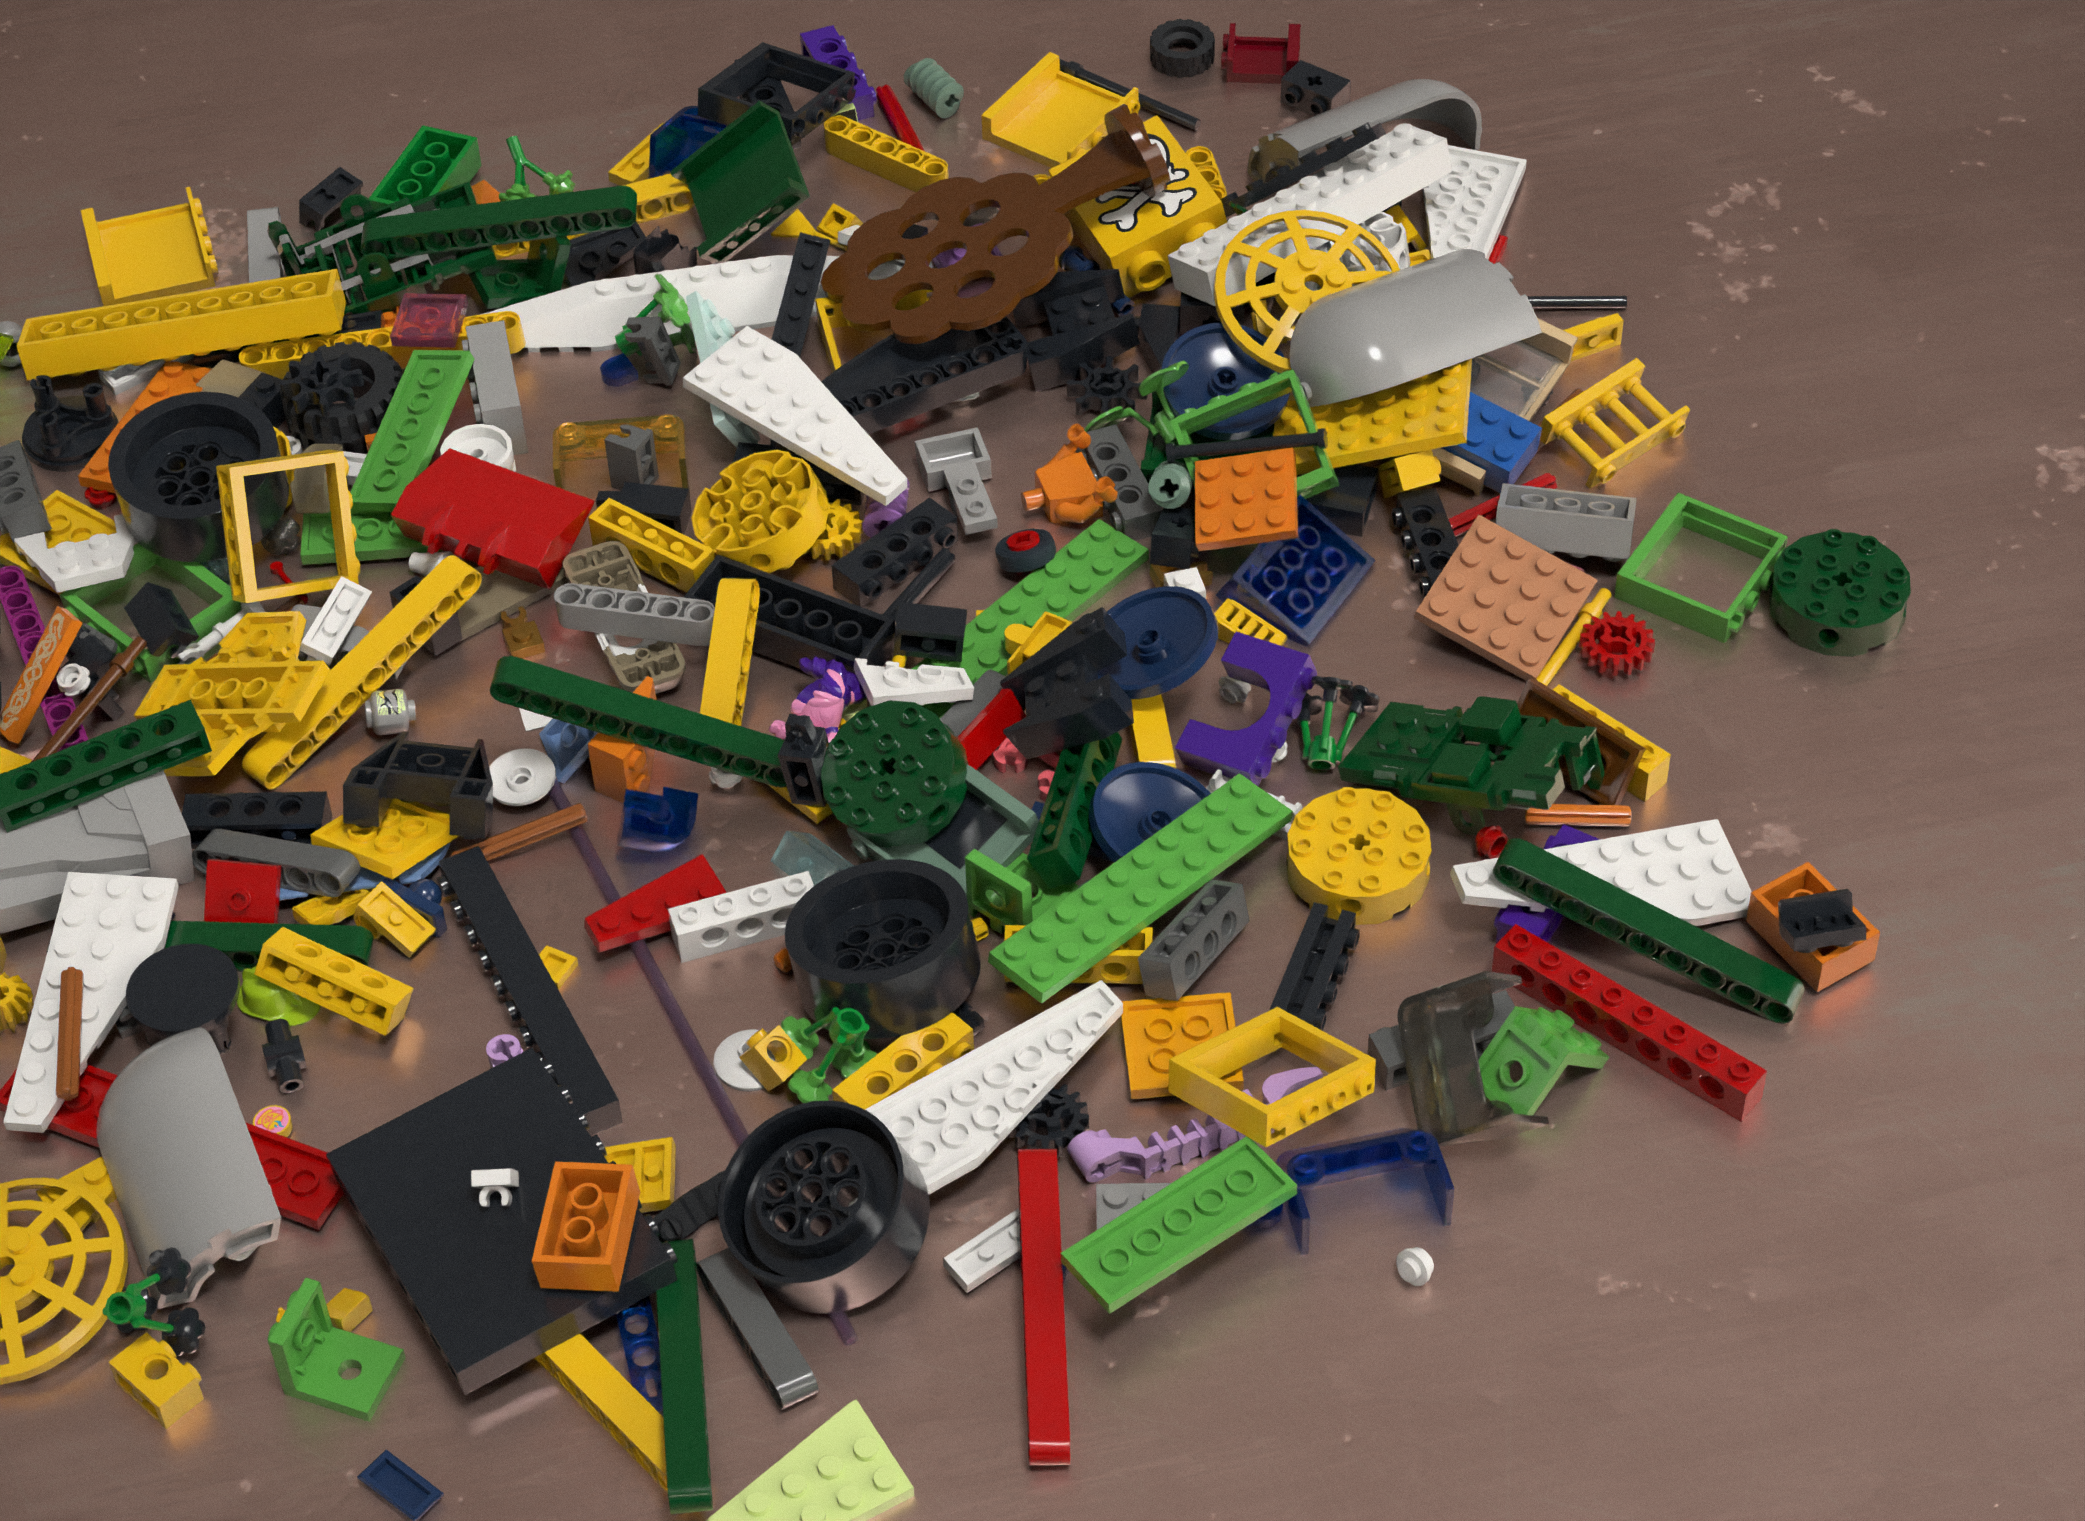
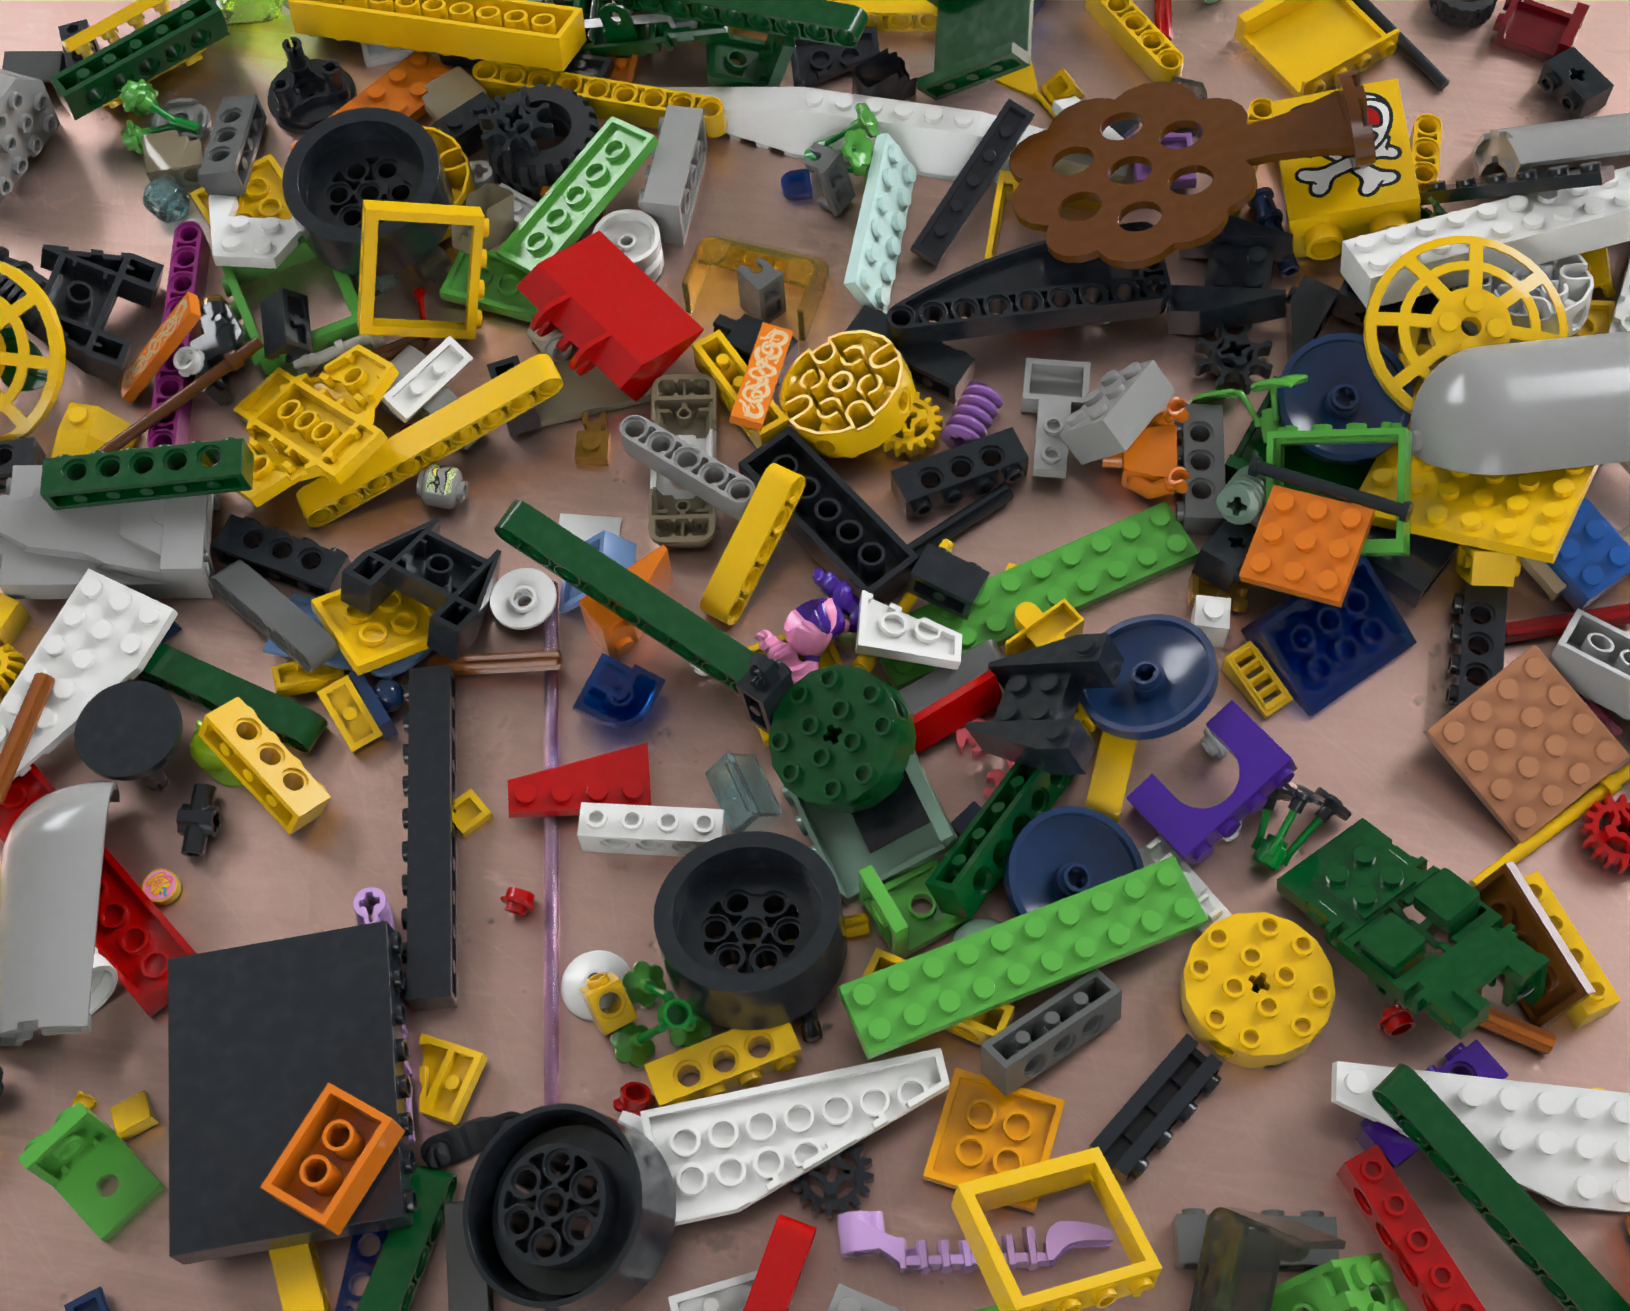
camera: 25 degrees right, 15 degrees up
red plate [204,859,281,924] -> none
clear pink plate [390,293,468,348] -> none
white tile [471,1168,519,1207] -> none
white wing [683,326,907,506] -> none
black wheel [995,528,1056,573] -> none
none -> red plate [500,887,535,916]
none -> orange tile [729,322,794,432]
none -> light grey brick [1059,359,1175,465]

